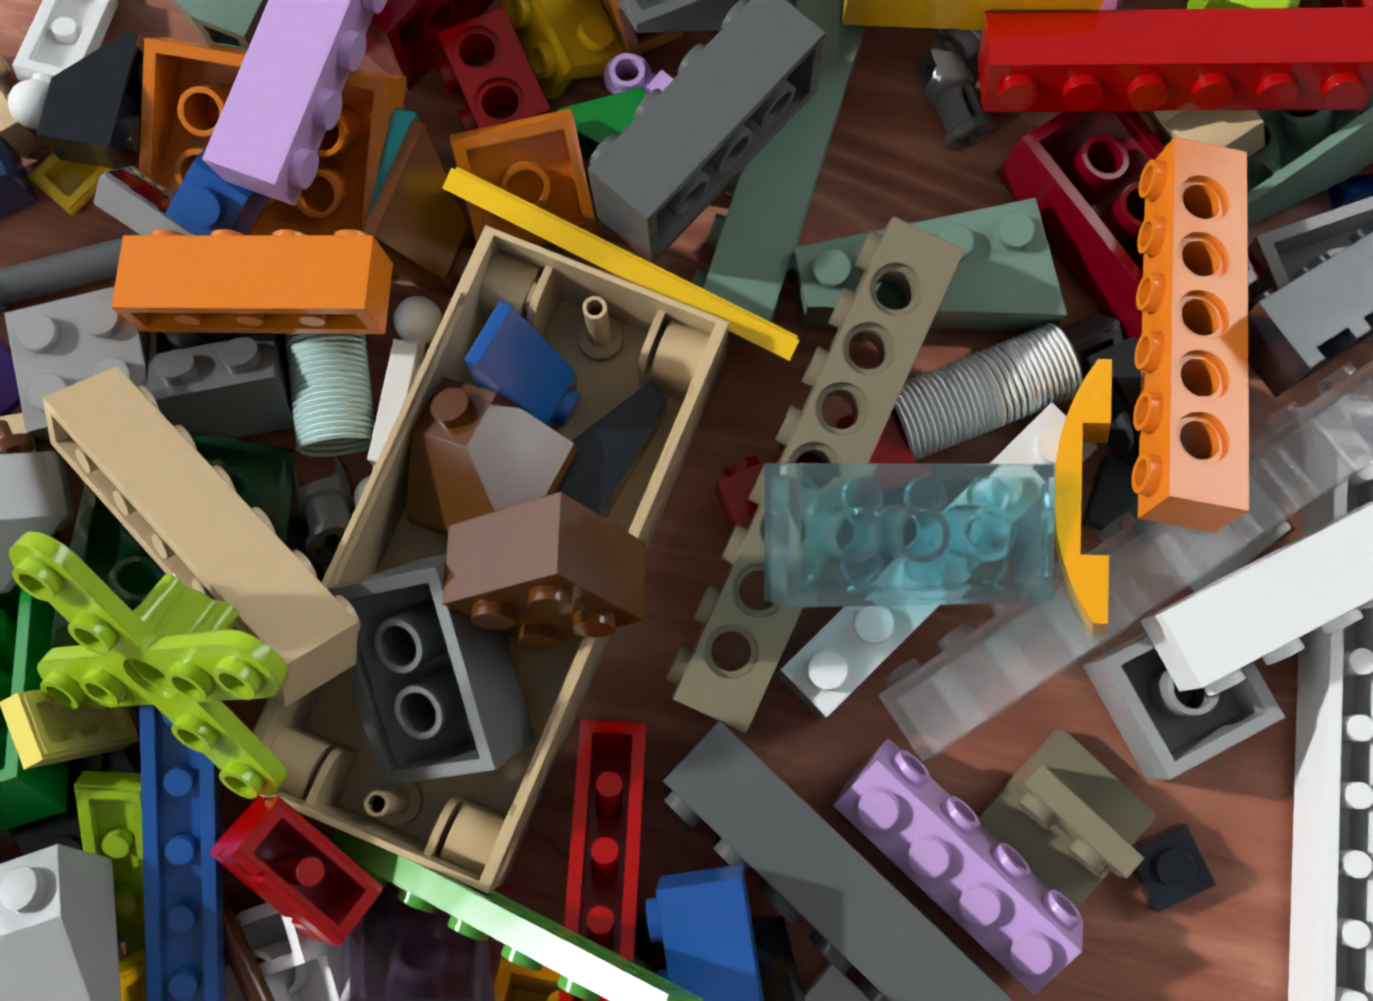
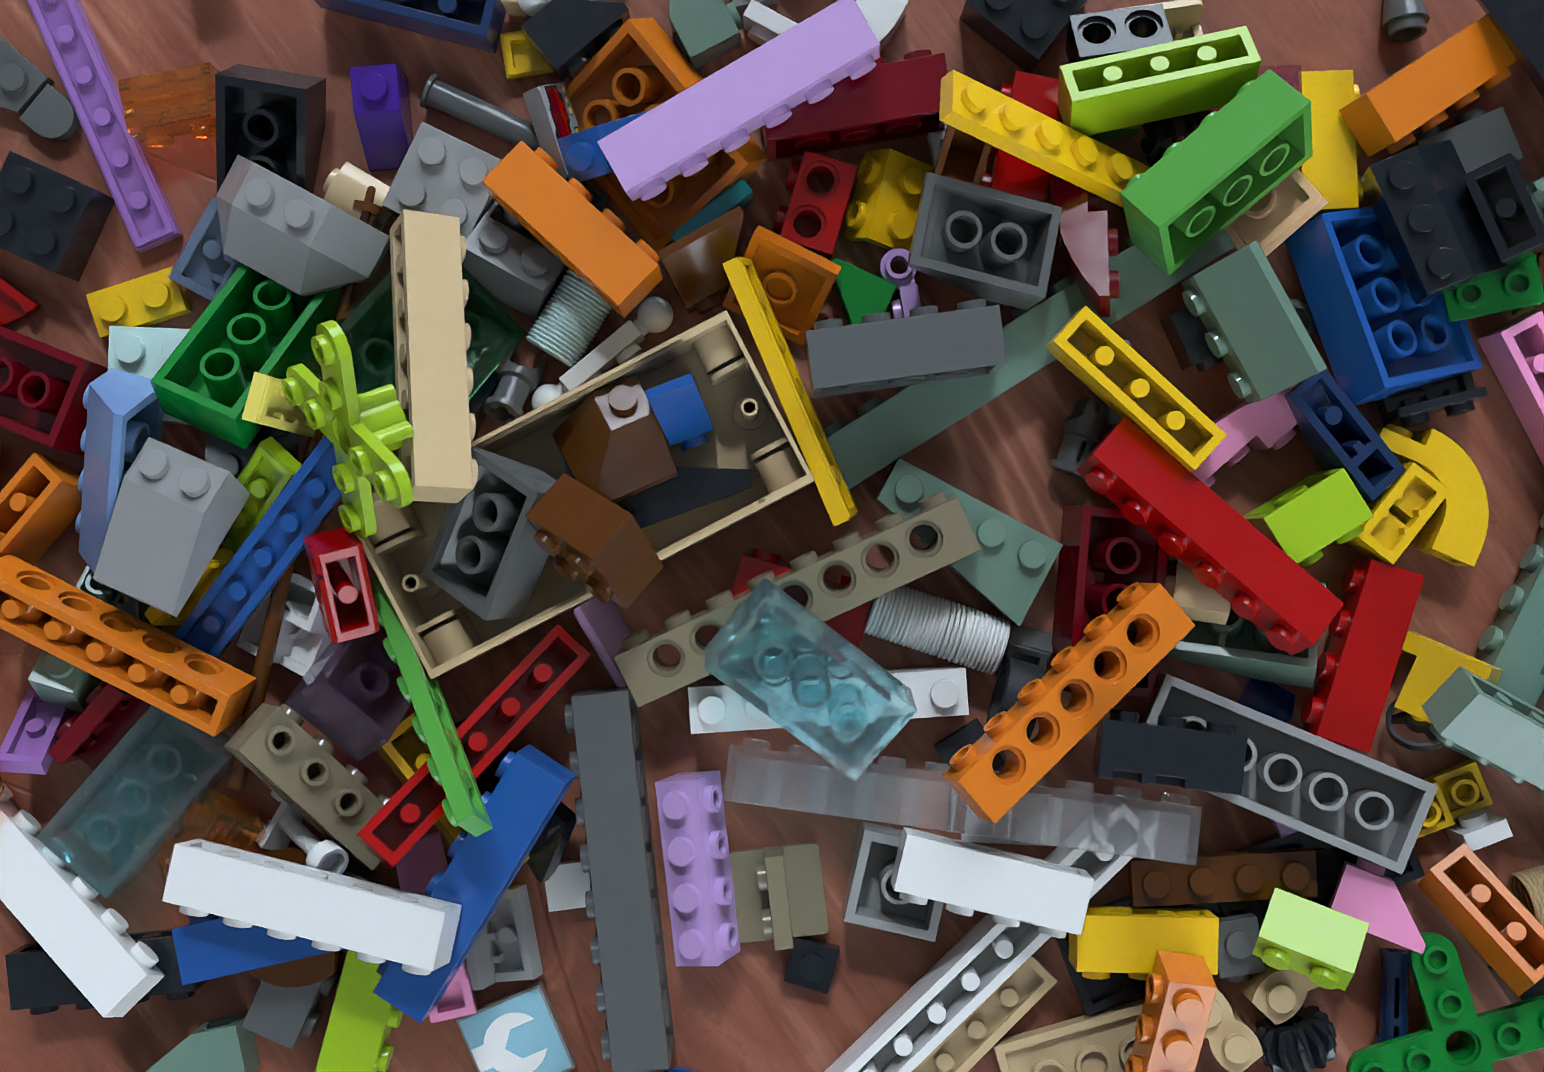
camera: 40 degrees right, 10 degrees up
light orange slope [1053,359,1112,636] -> none
none -> lavender slope [573,597,632,688]

